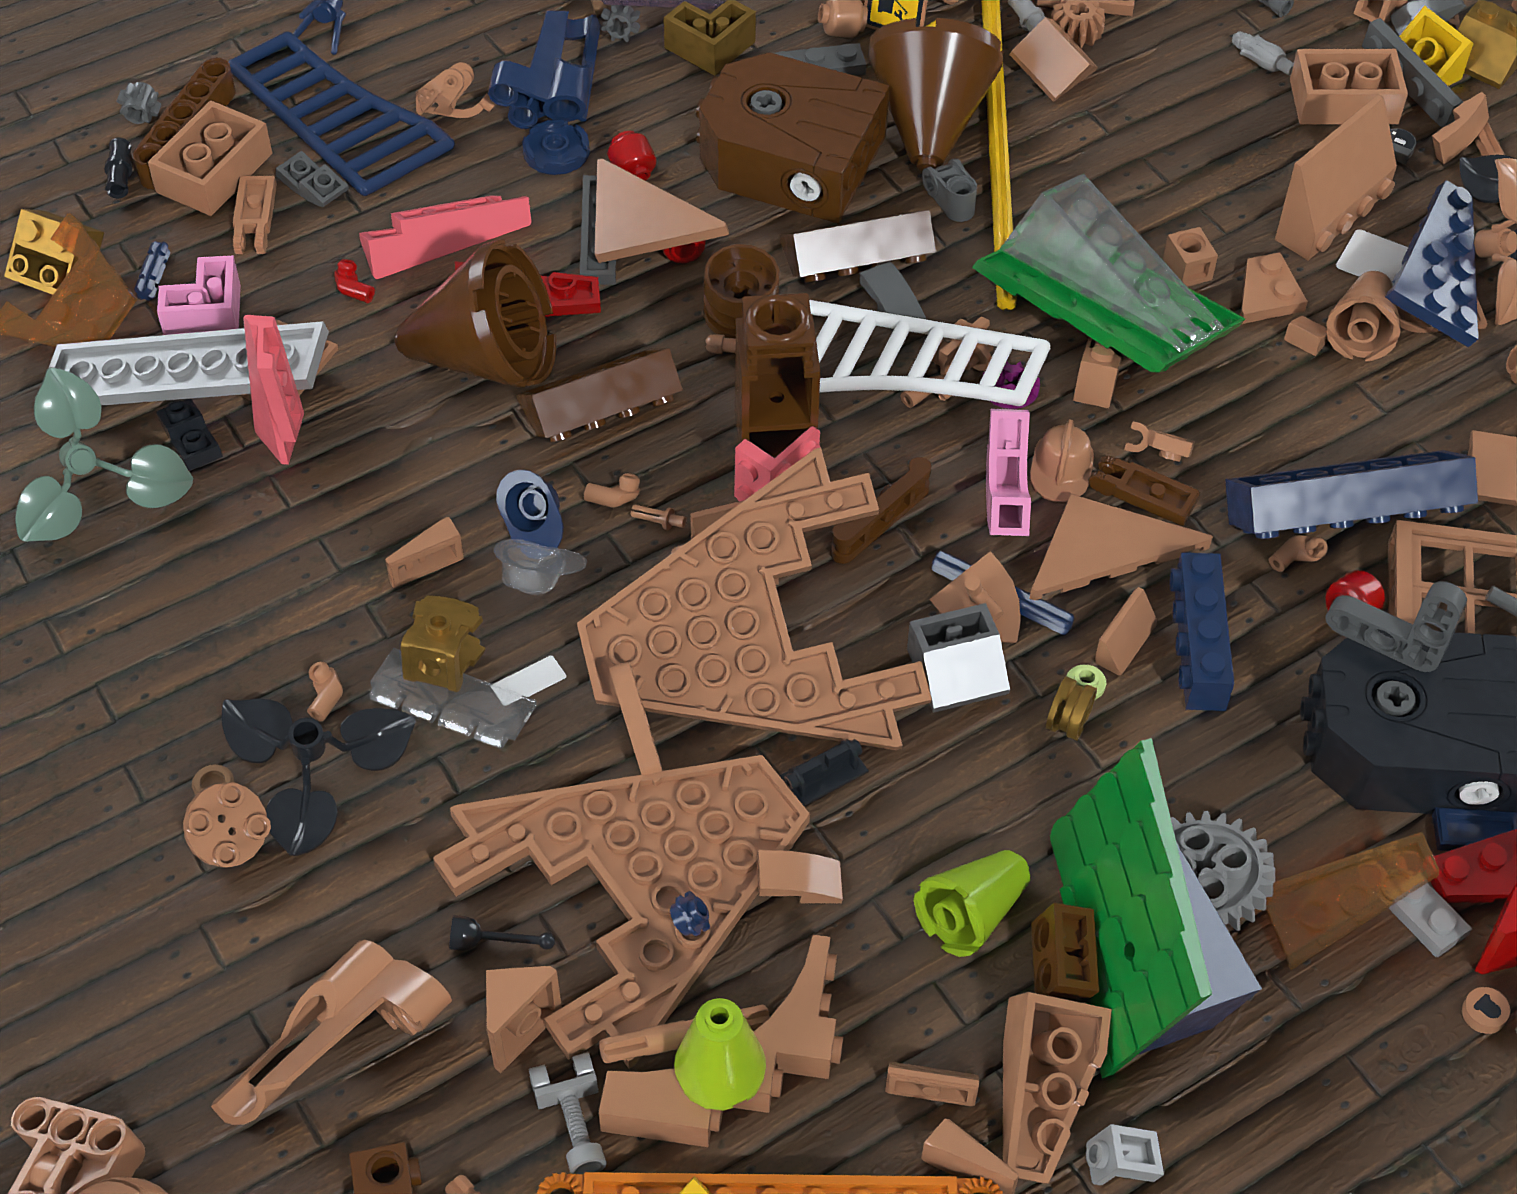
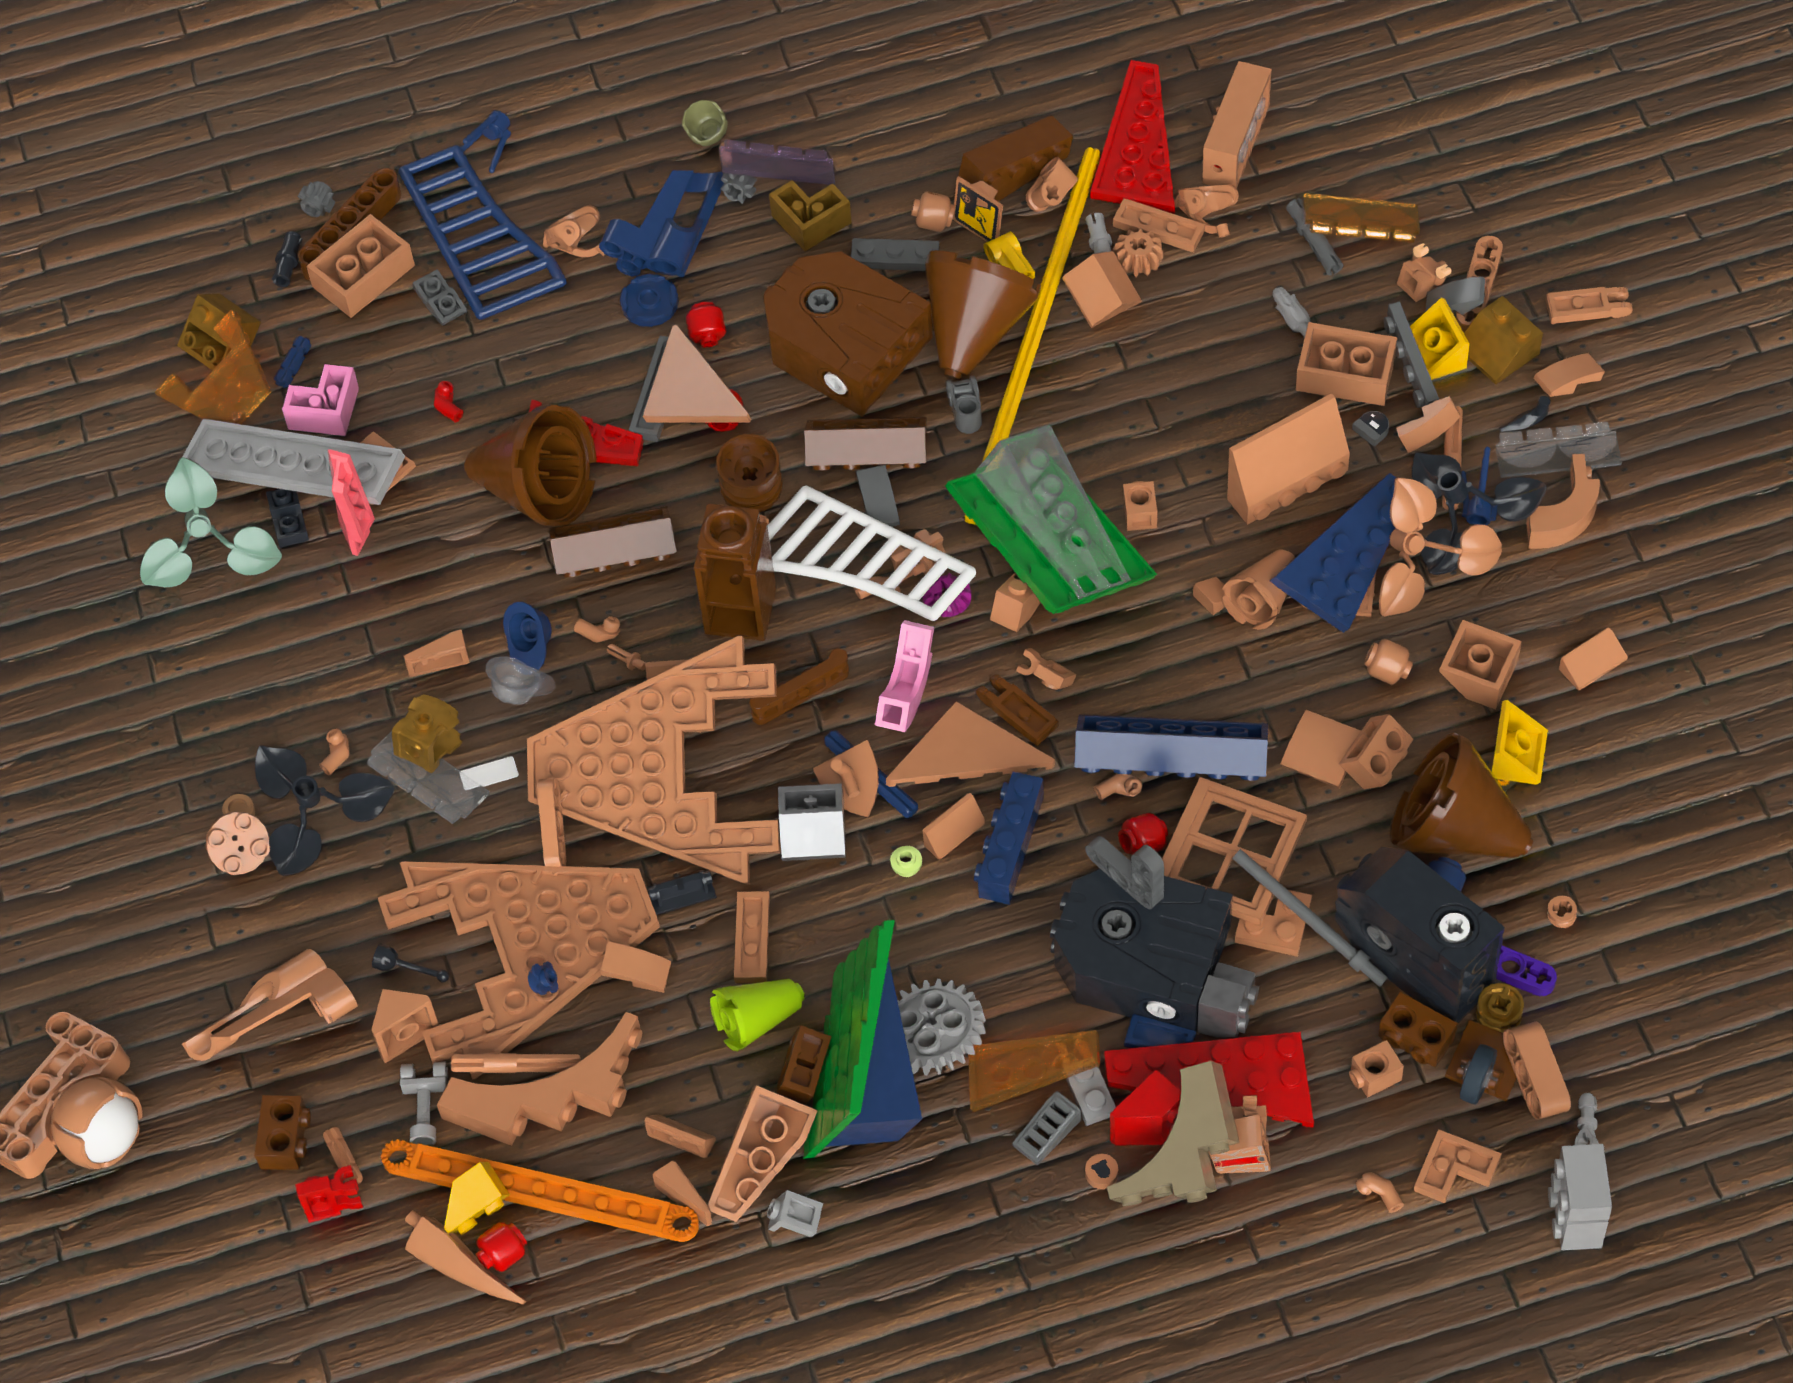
camera: 20 degrees right, 5 degrees up
nougat hinge [233,176,277,254] -> none
coral wedge [359,196,531,279] -> none
lime cone [675,998,766,1111] -> none
coral bracket [734,426,821,501] -> none
nougat piece [1030,419,1094,503] -> none
pearl gold wheel [1046,676,1097,740] -> none
nougat wing [1240,252,1308,324] -> none
white sticker [1336,229,1408,285] -> none
none -> nougat plate [734,891,770,983]
none -> dark grey slope [1012,1091,1081,1166]

